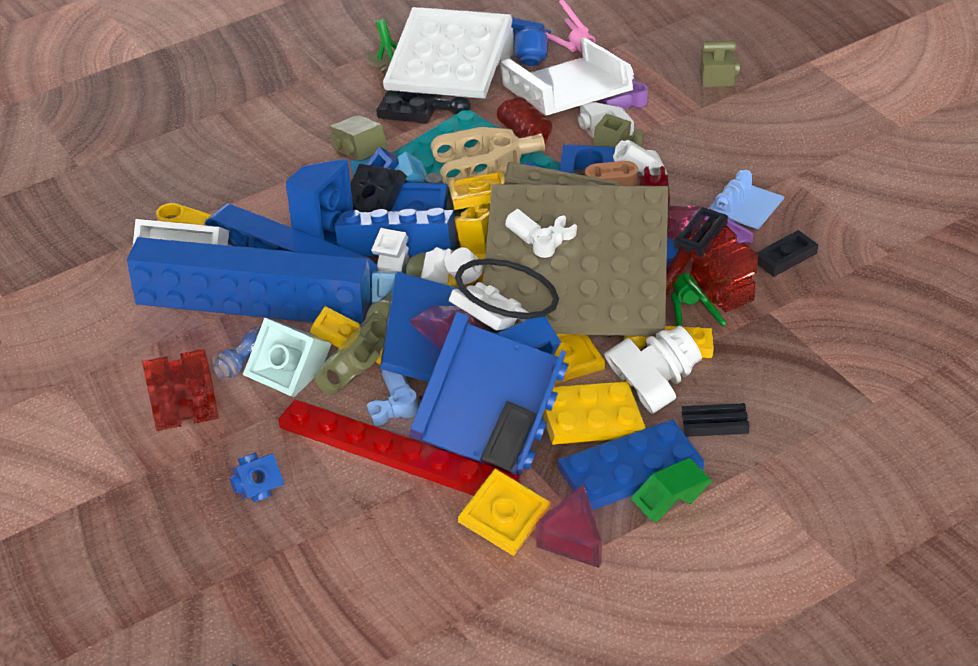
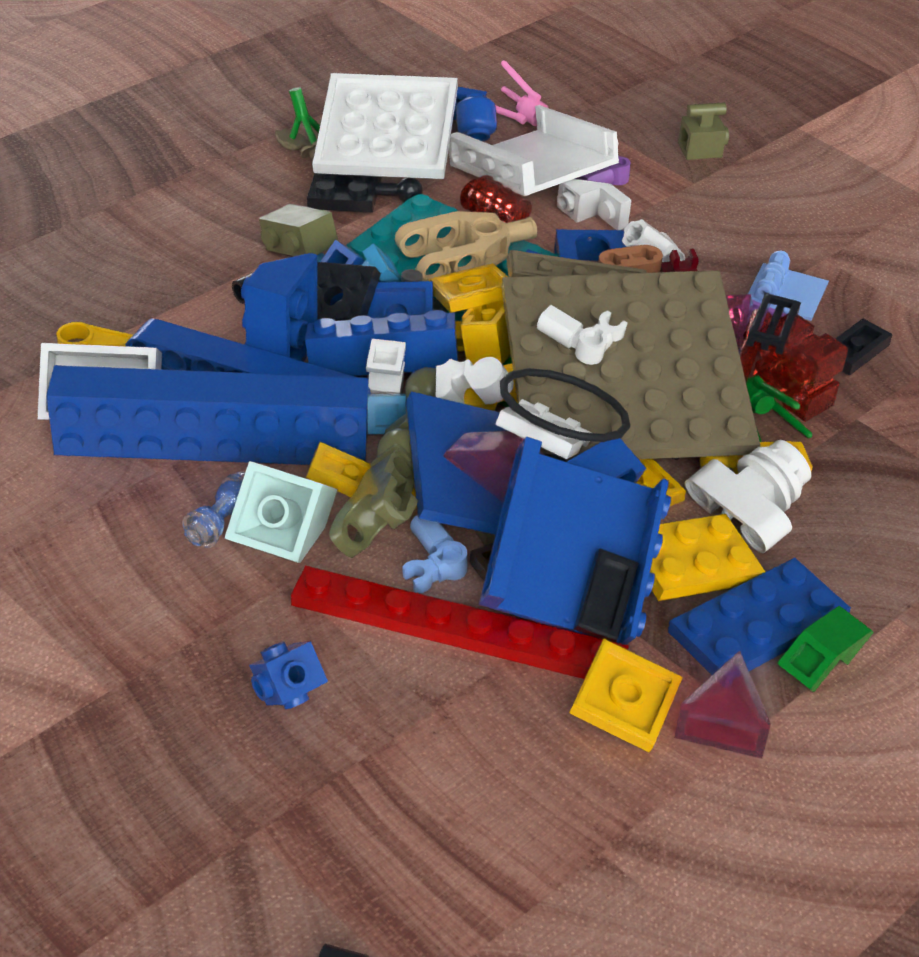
camera: 15 degrees left, 0 degrees up
clear red brick [142,348,219,432] -> none
olive brick [593,113,644,147] -> none
black tile [681,403,750,437] -> none

